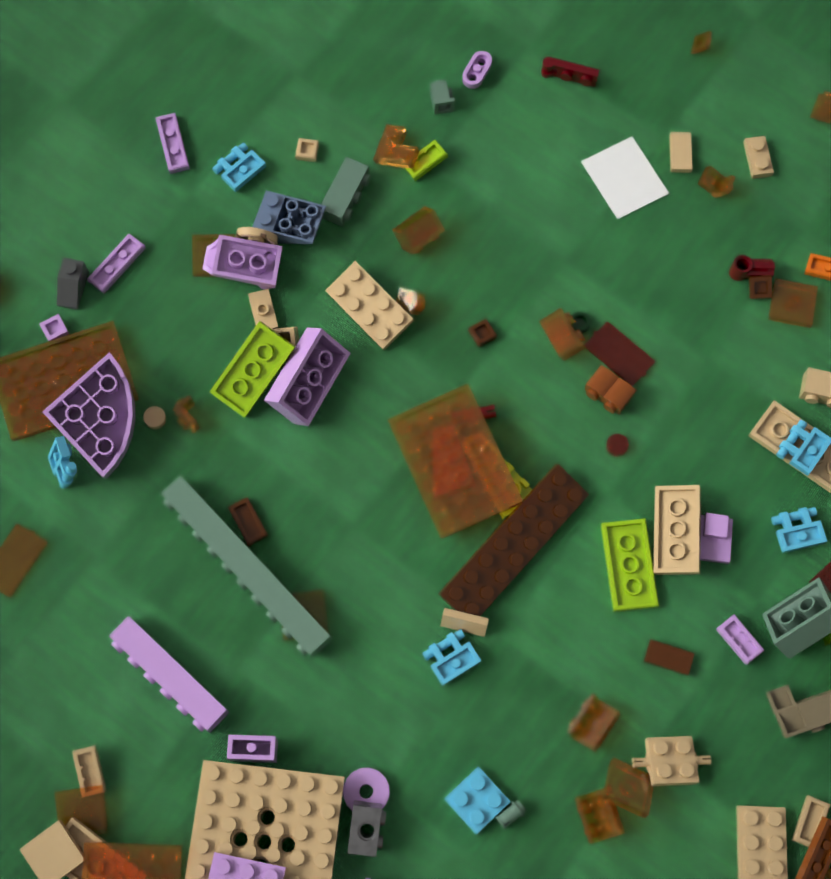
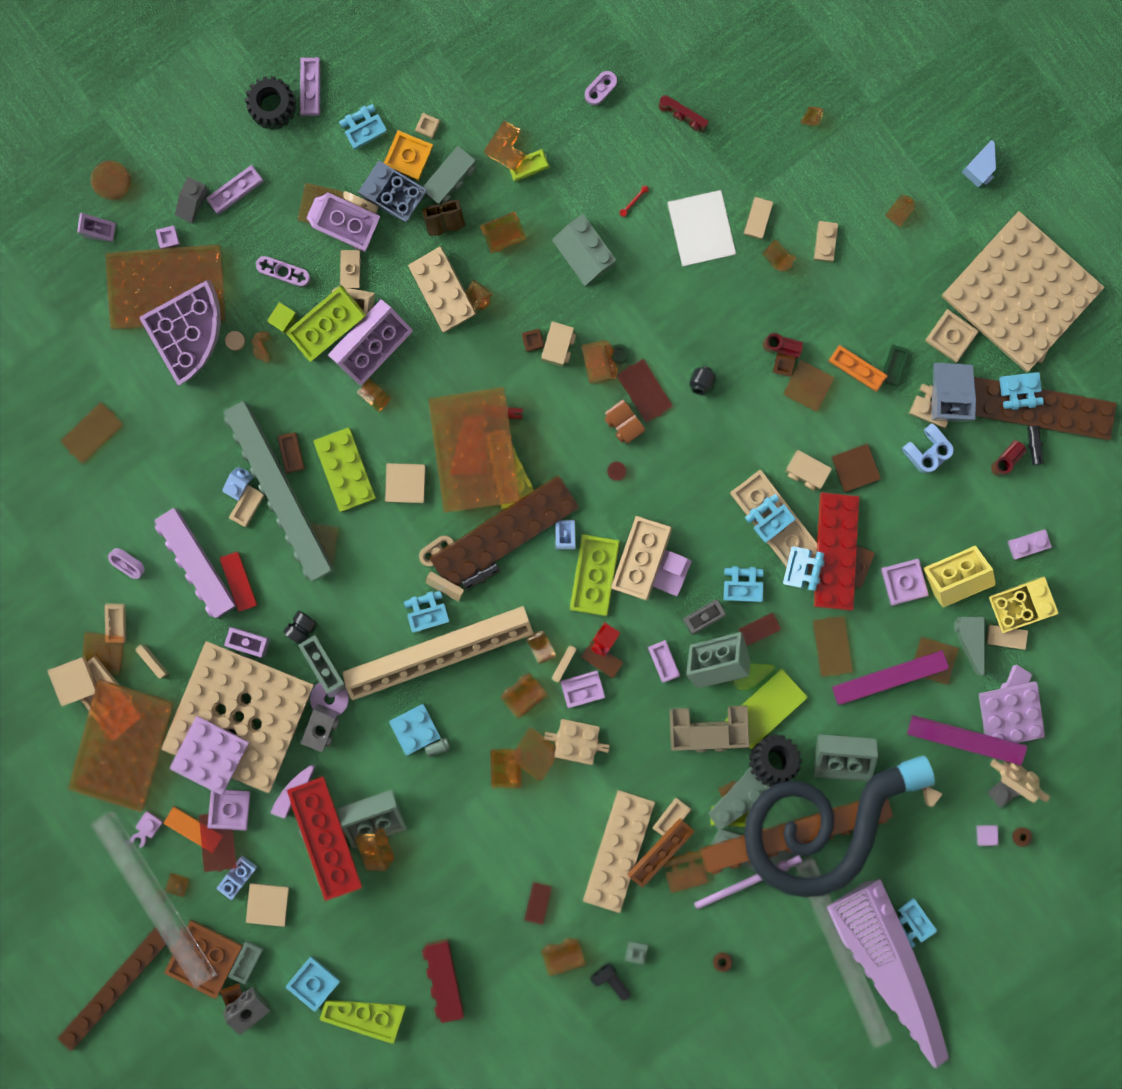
camera: 15 degrees right, 15 degrees up
medium azure plate [48,436,77,489] -> none
sand green brick [430,80,455,115] -> none
none -> lavender plate [108,548,145,579]
none -> tan tile [136,644,169,679]
none -> red tile [220,551,258,612]
none -> light blue bracket [222,467,254,501]
none -> tan tile [229,485,265,528]
none -> black tyre [245,76,296,130]
none -> lavender beam [256,256,310,287]
none -> lime panel [267,302,298,334]
none -> black wheel [283,610,319,644]
none -> sand green brick [298,635,346,698]
none -> lime plate [313,427,376,512]
none -> tan brick [342,606,534,700]
none -> clear orange bracket [357,379,391,412]
none -> light orange plate [384,130,433,181]
none -> tan tile [385,464,425,503]
none -> tan plate [419,535,453,566]
none -> dark brown brick [422,200,466,236]
none -> black pin [462,562,501,591]
none -> clear orange bracket [526,630,556,665]
none -> tan brick [541,322,576,367]
none -> sand green slope [552,214,617,286]
none -> tan tile [552,645,577,682]
none -> light blue slope [556,520,575,550]
none -> lavender plate [560,671,605,708]
none -> red brick [591,622,620,657]
none -> red hinge [619,185,649,217]
none -> flat silver brick [683,600,726,635]
none -> black head [689,366,716,396]

